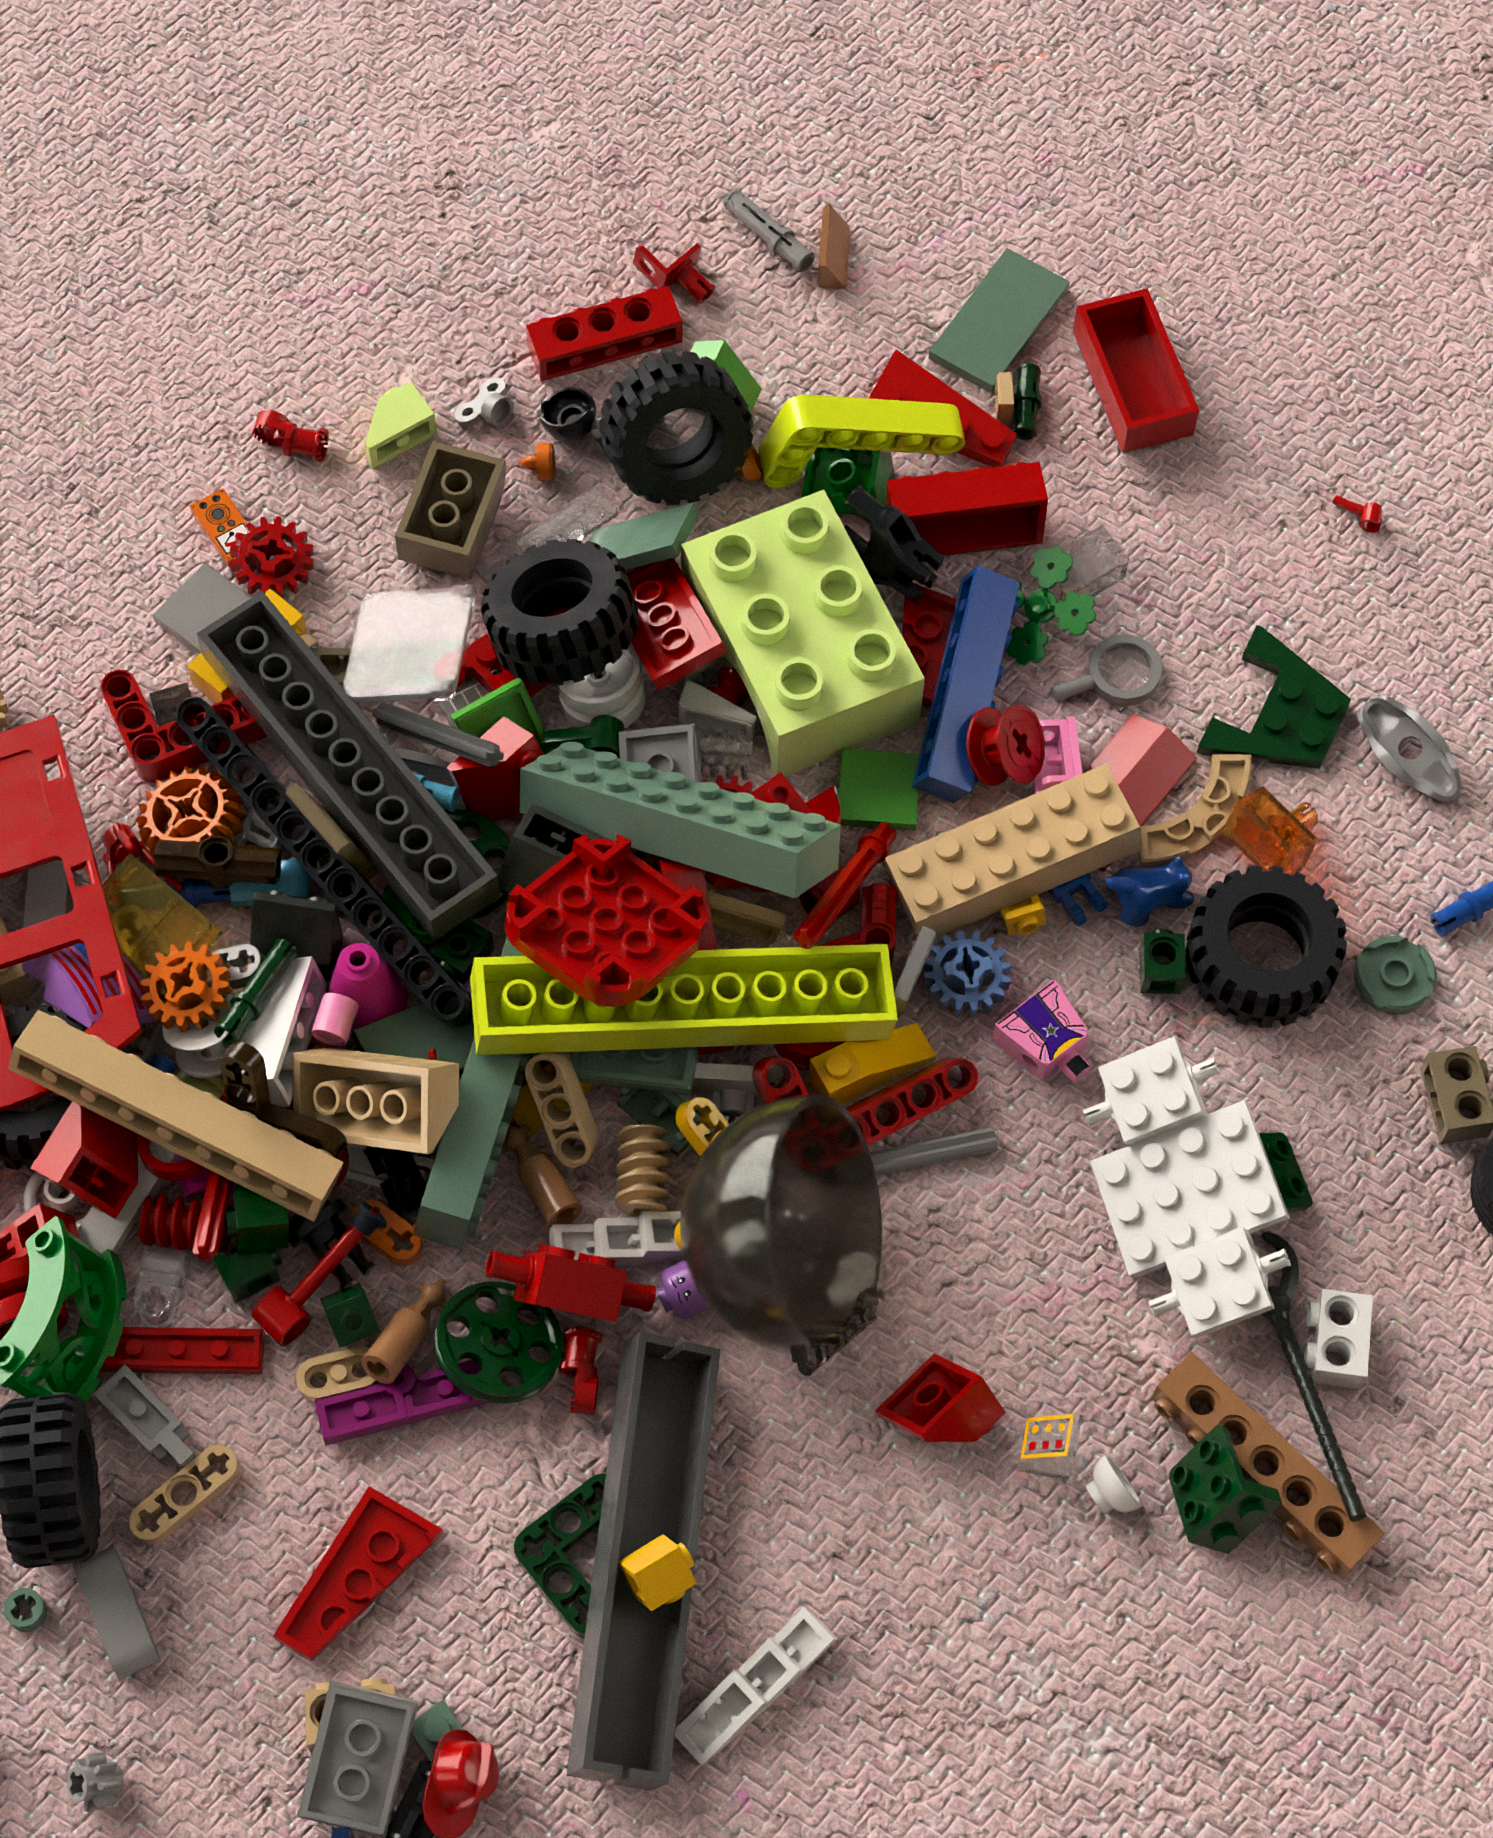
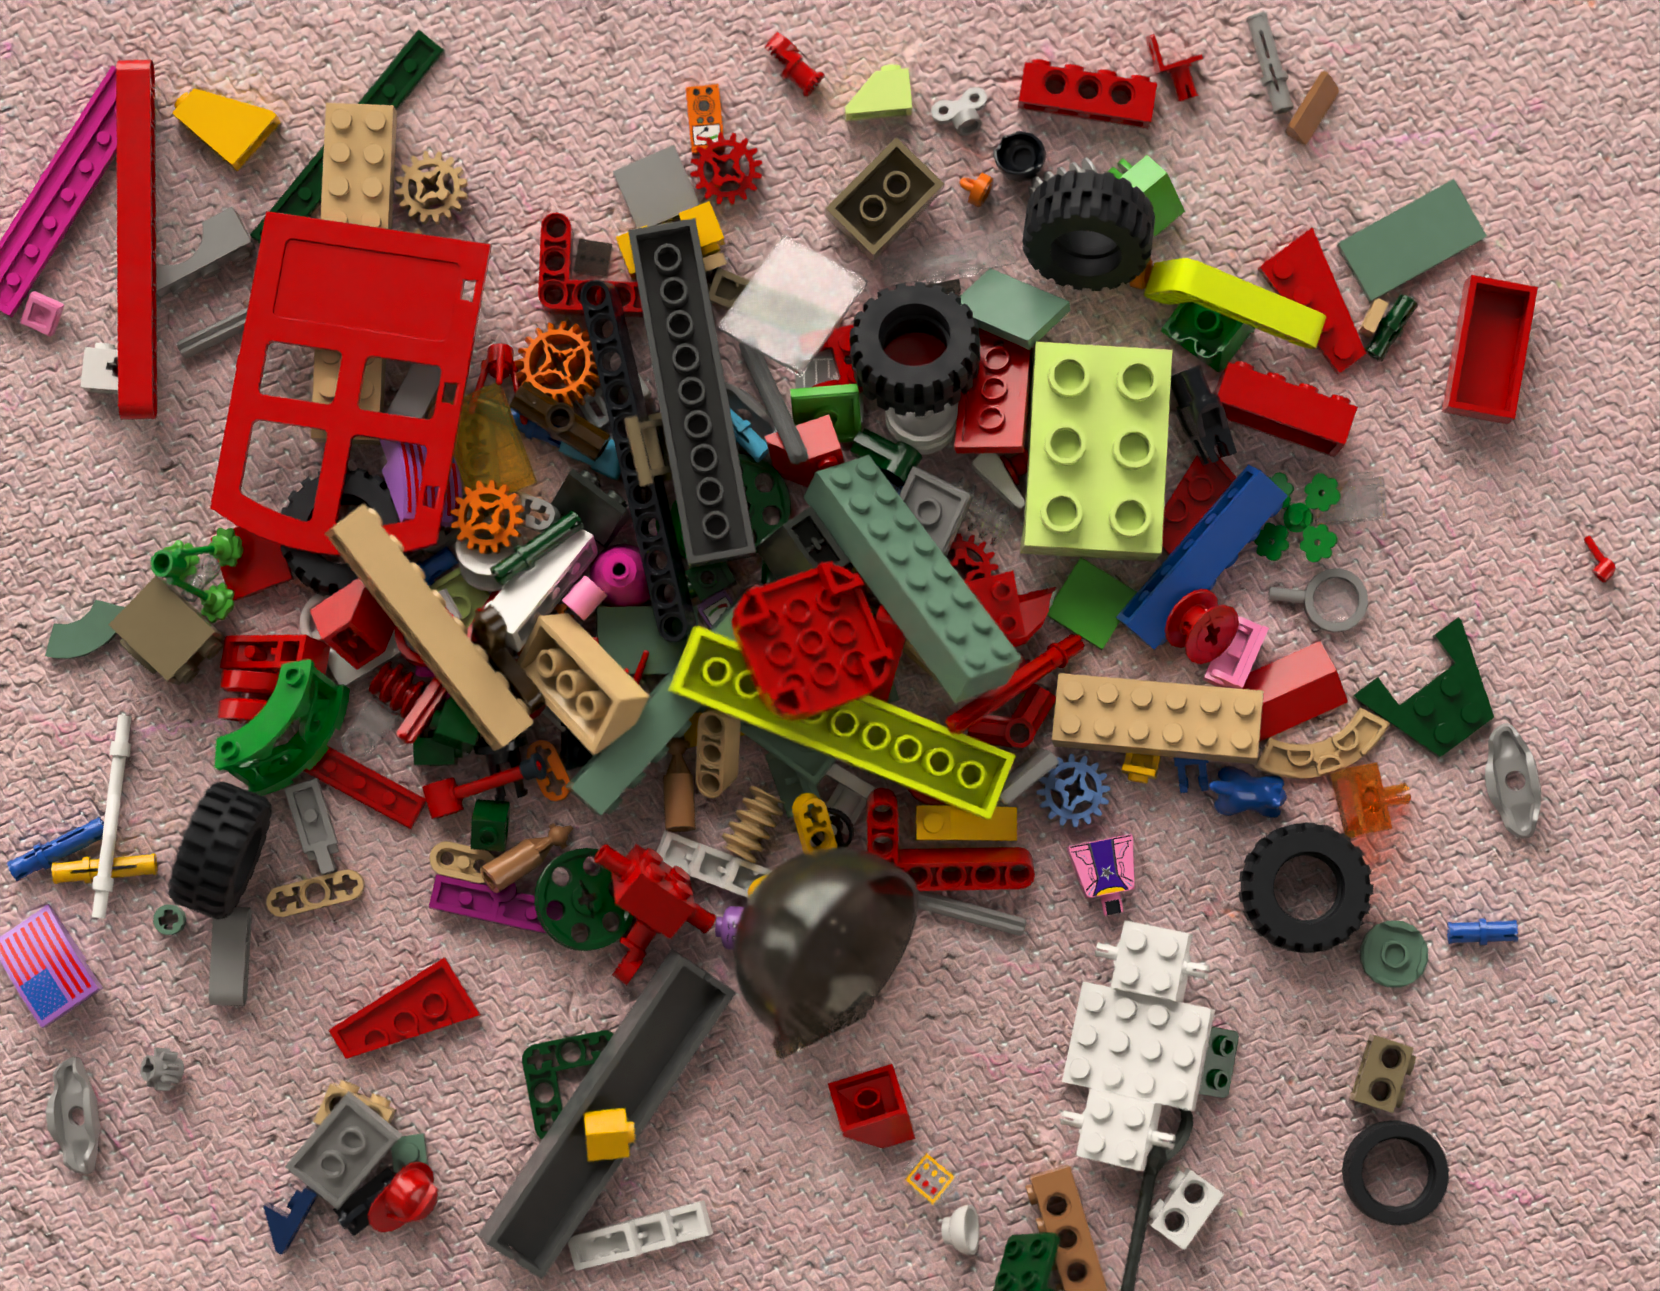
camera: 25 degrees right, 20 degrees up
dark green brick [1139,929,1186,995] -> none

